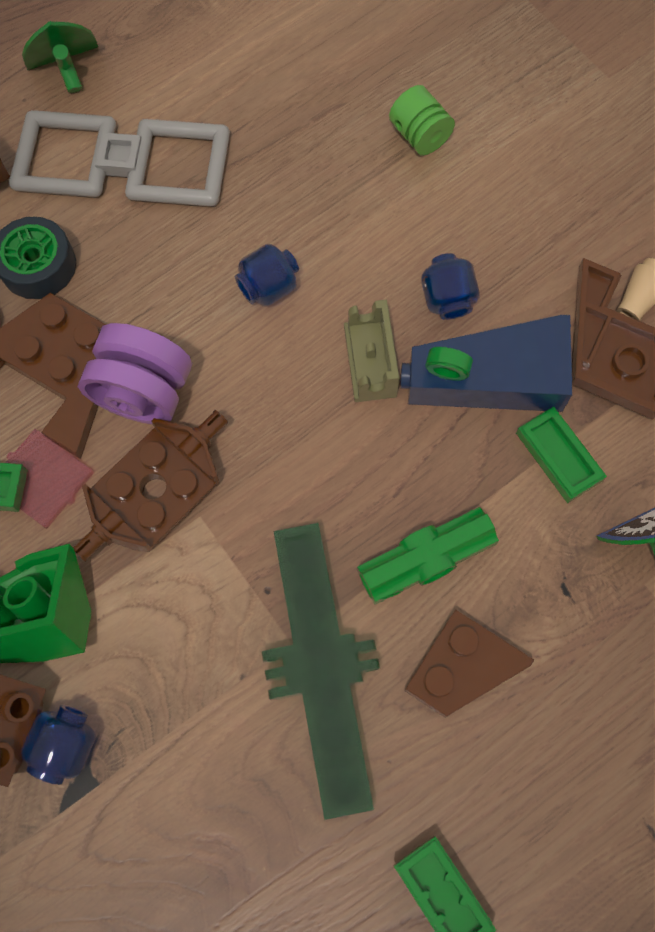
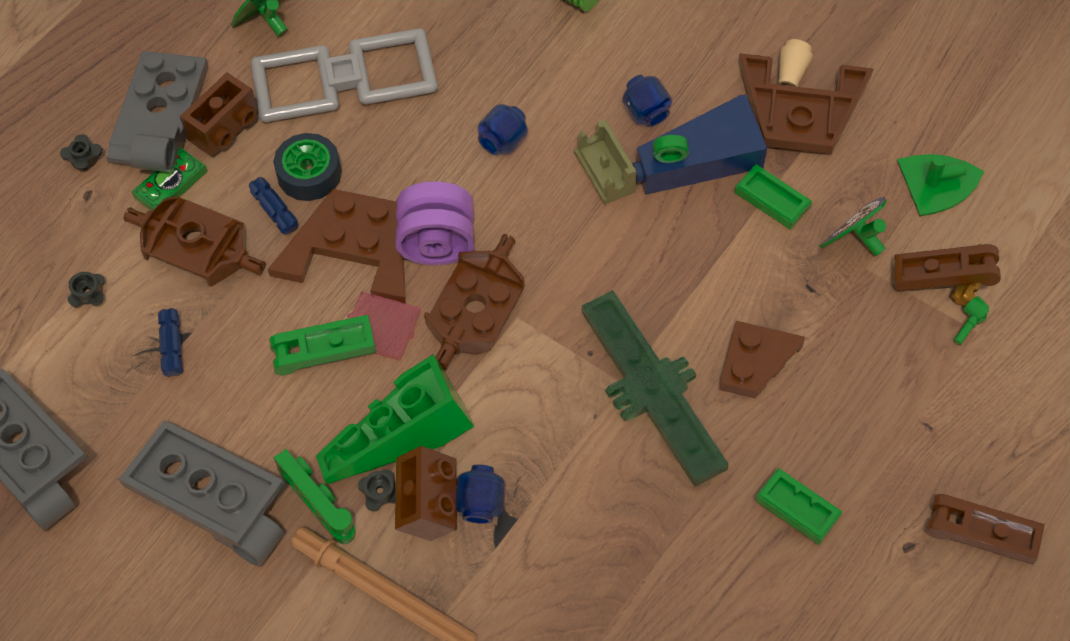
camera: 20 degrees left, 10 degrees down
green piece [357,507,499,605] -> none

